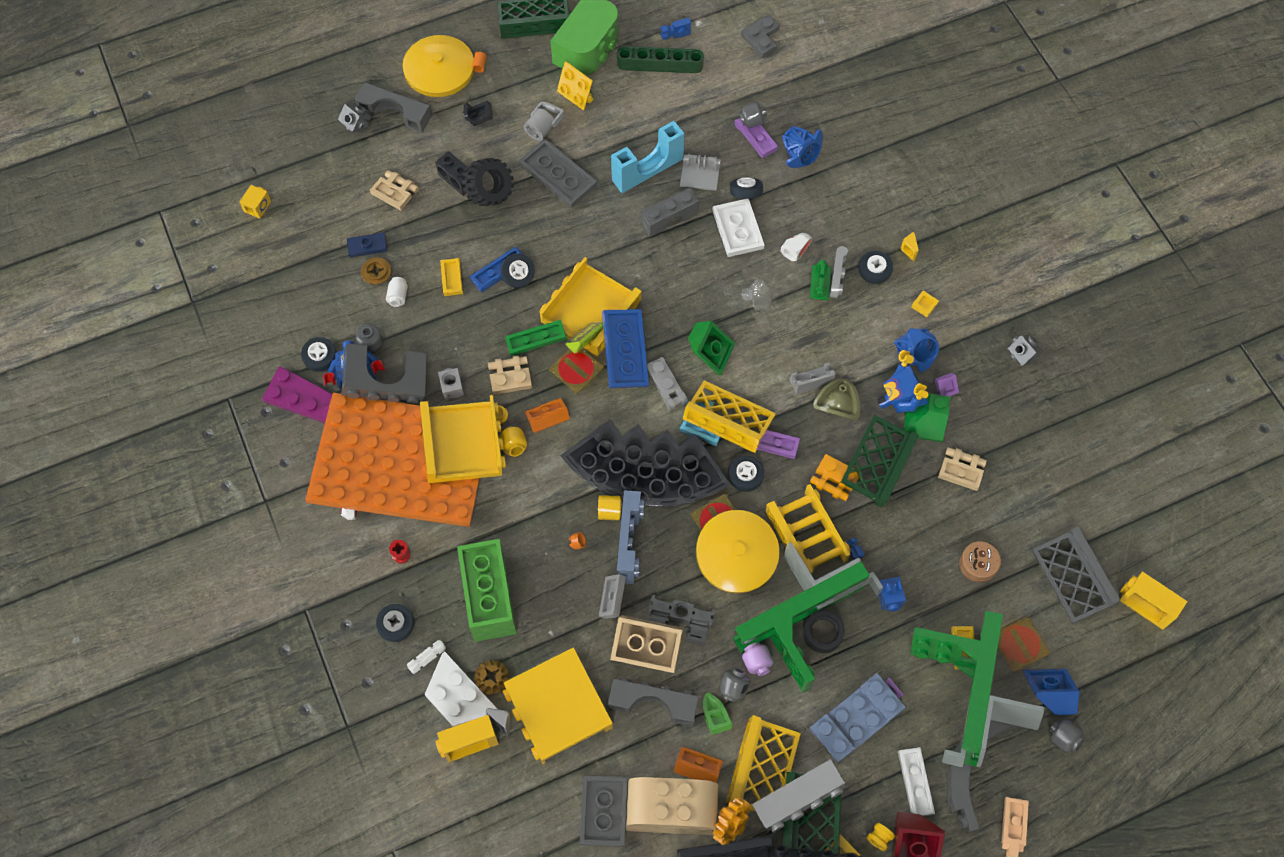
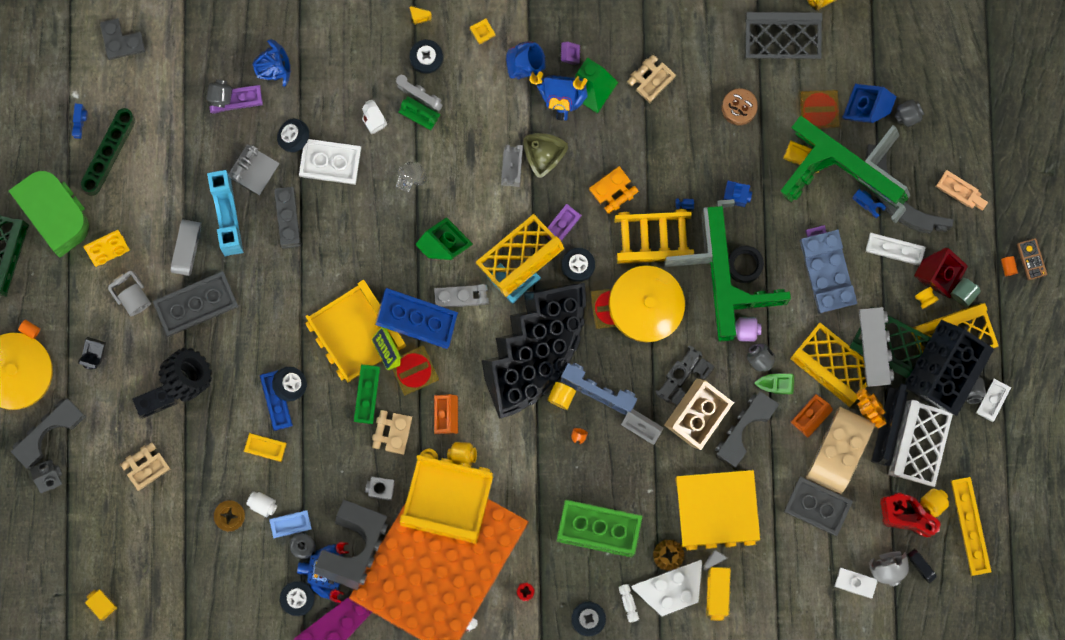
camera: 70 degrees left, 15 degrees up
dark blue plate [347,232,387,258] -> none
dark green fence [840,414,919,508] -> none
none -> light grey beam [171,219,202,276]
none -> light blue tile [269,510,312,538]
none -> blue plate [852,189,886,218]

